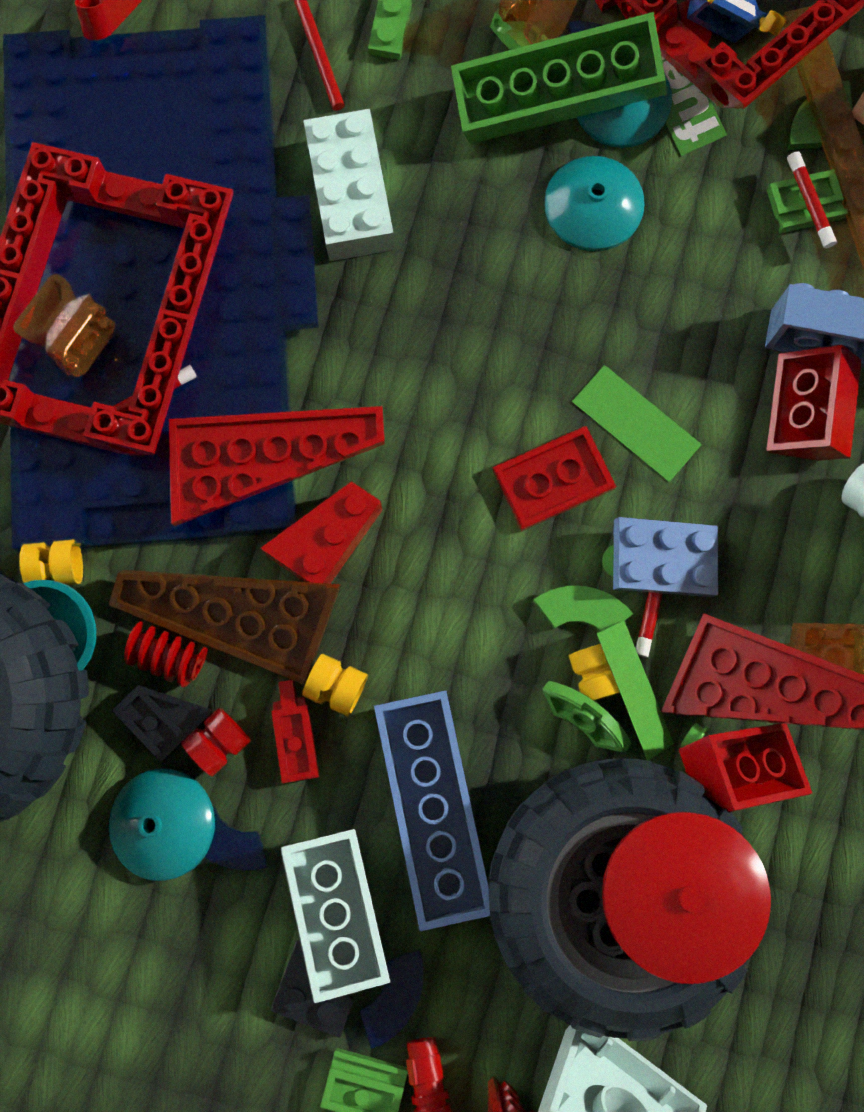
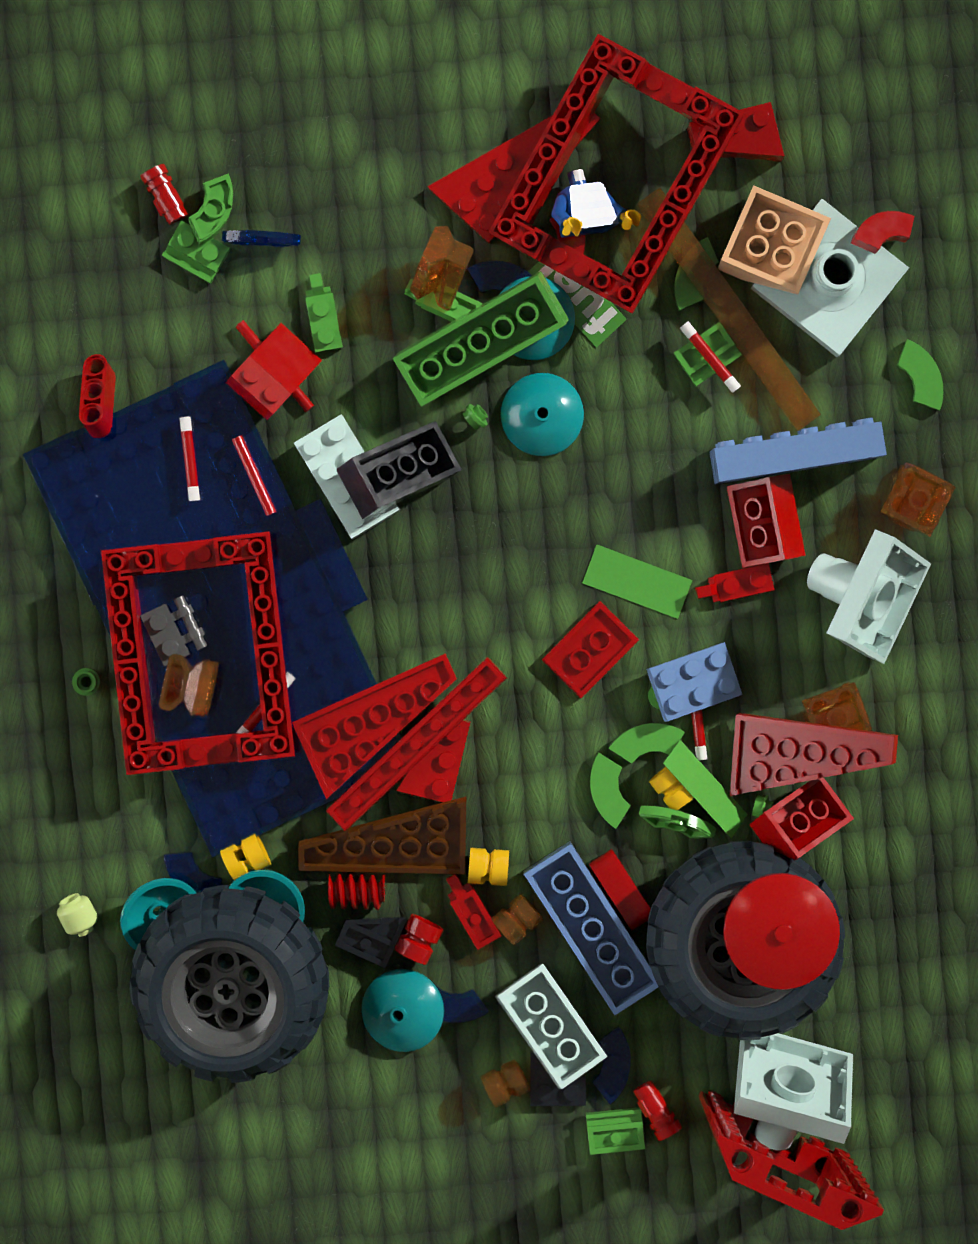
camera: 25 degrees left, 10 degrees up
none -> dark grey plate [140,596,207,666]
none -> red bar [179,417,200,501]
none -> red slope [226,323,322,420]
none -> red bar [232,435,277,516]
none -> red tile [326,657,507,831]
none -> black brick [336,421,462,519]
none -> bright green plate [463,404,488,430]
none -> clear orange wheel [480,1058,531,1108]
none -> clear orange wheel [491,893,544,946]
none -> red beam [589,849,651,931]
none -> bright green tile [590,752,631,829]
none -> red hinge [695,563,775,602]

